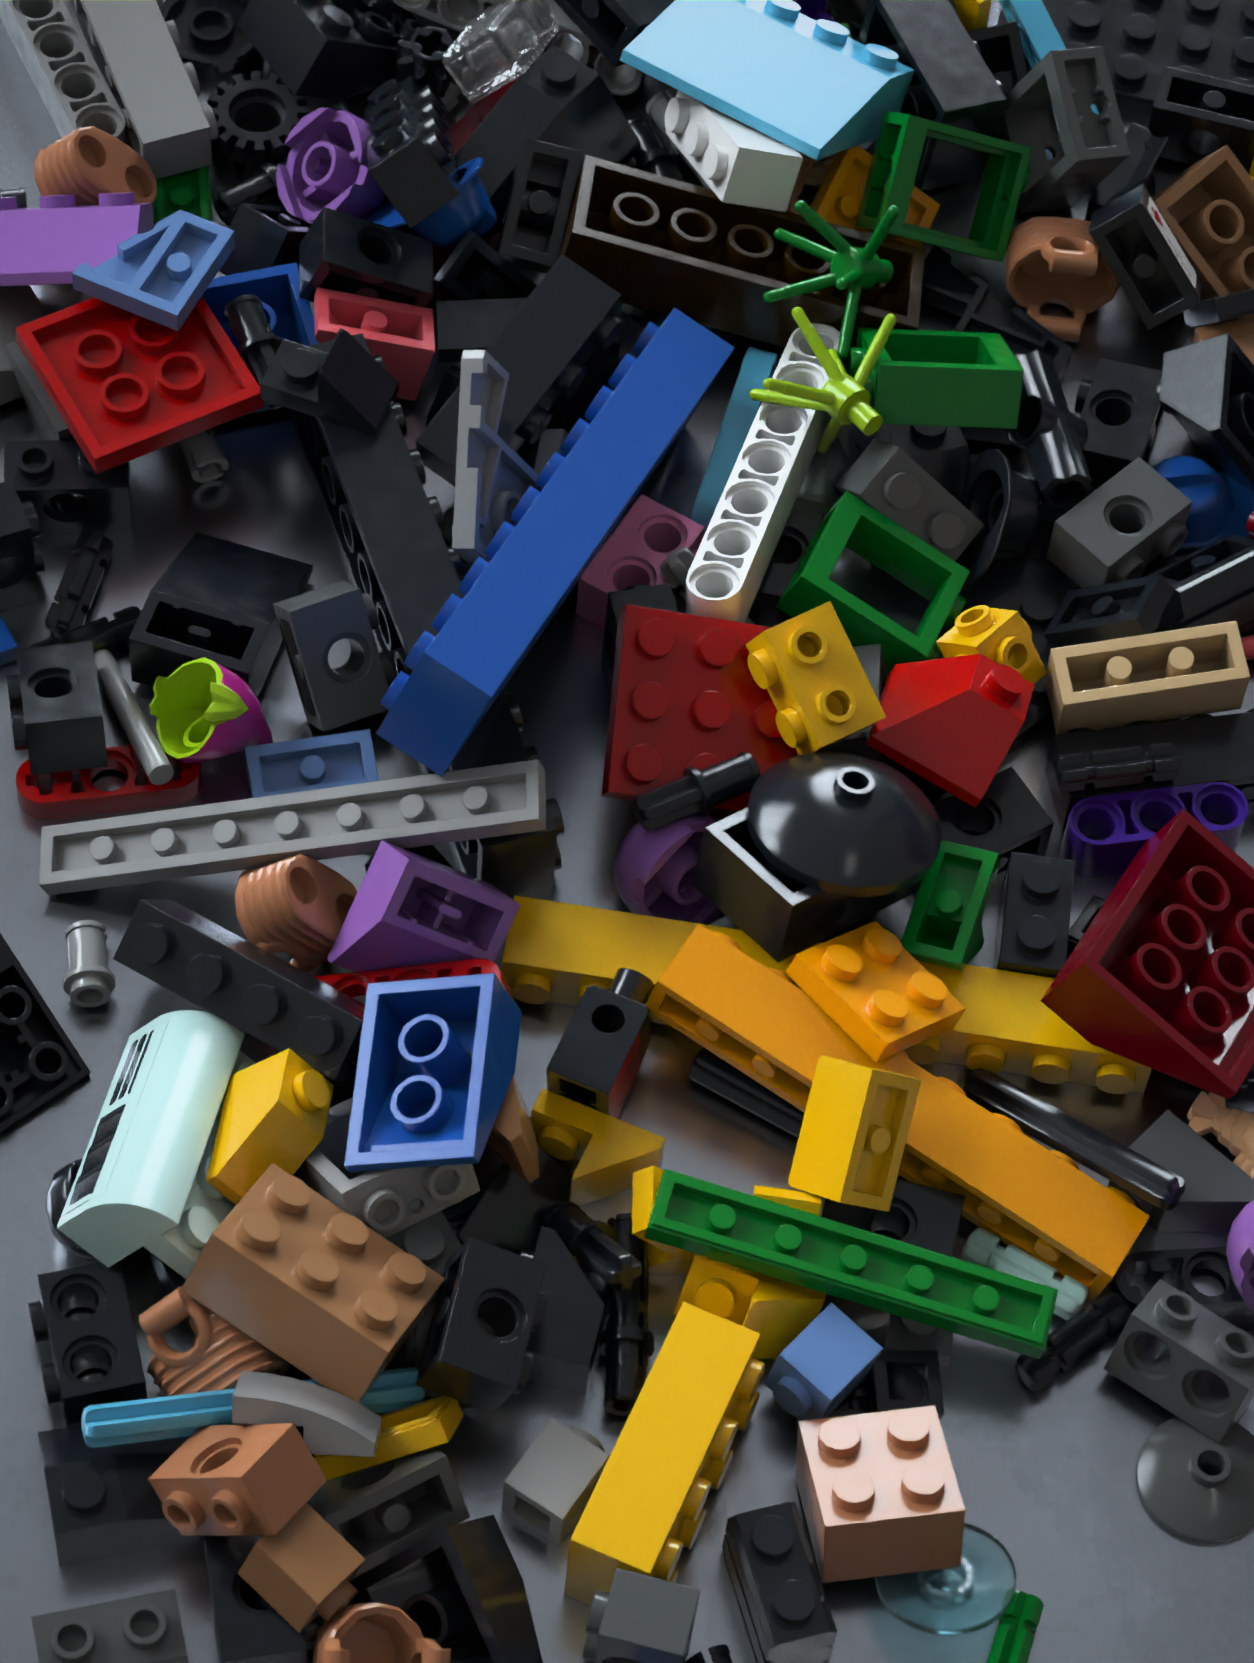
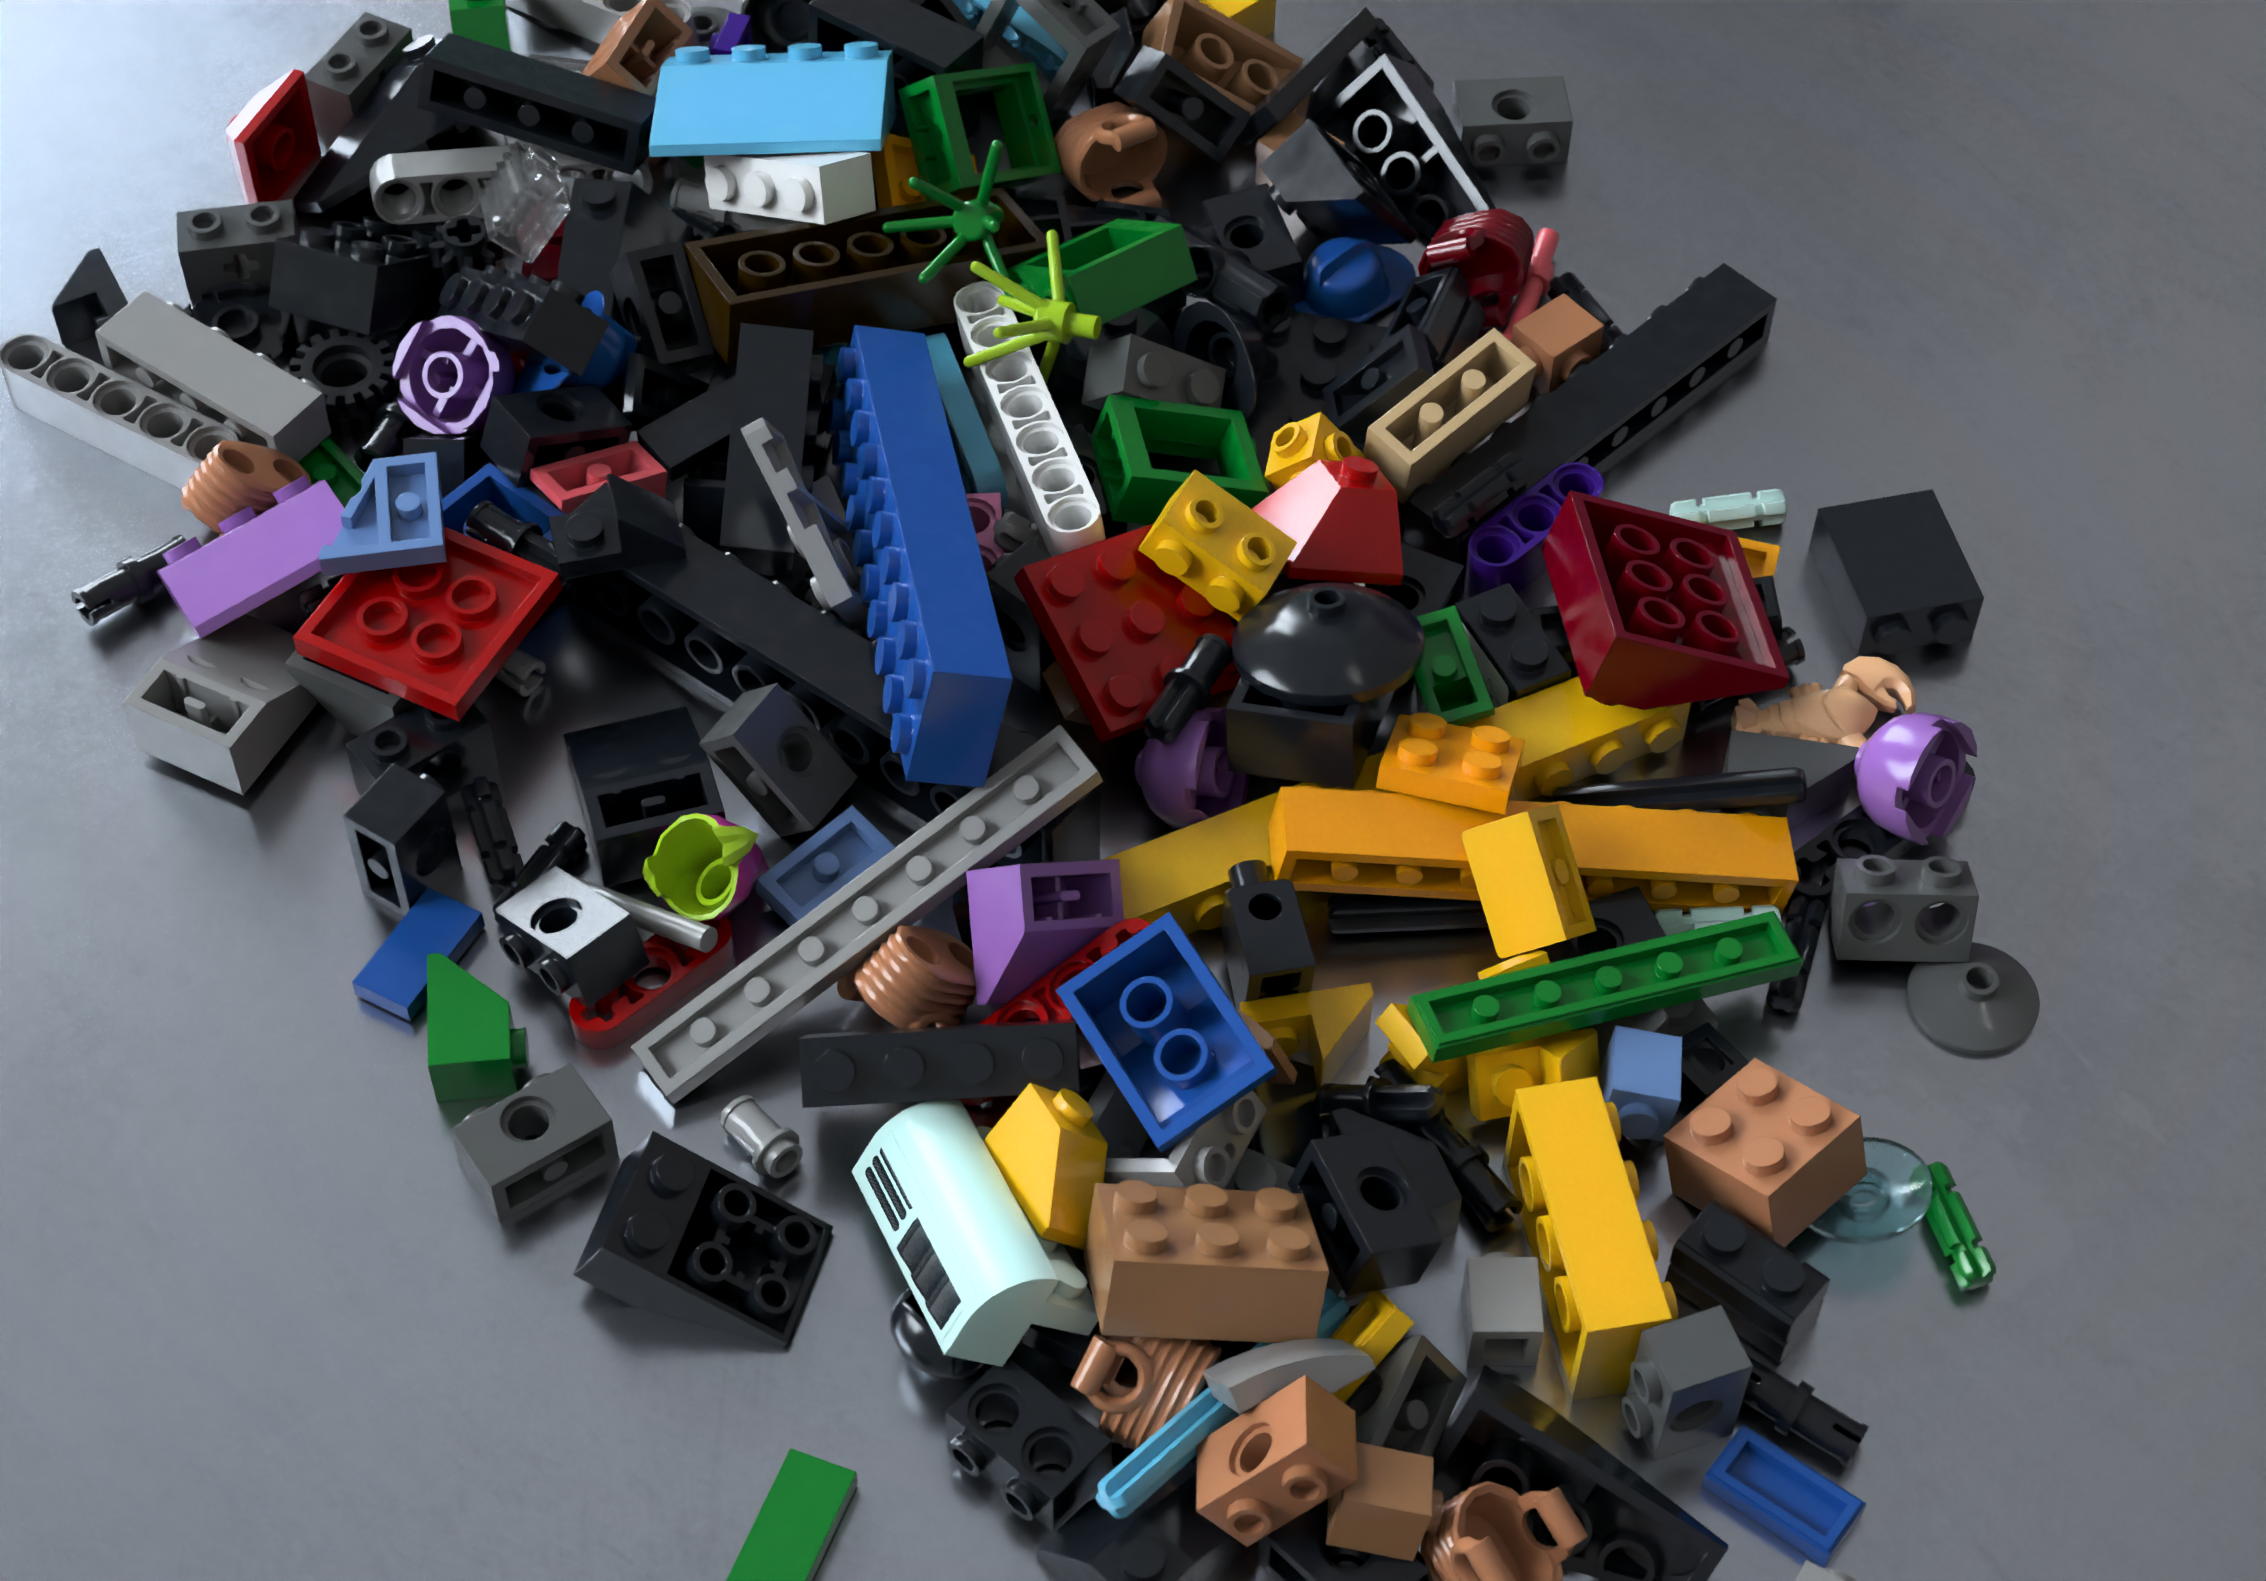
camera: 30 degrees left, 5 degrees down
dark grey brick [1046,457,1192,588] -> none

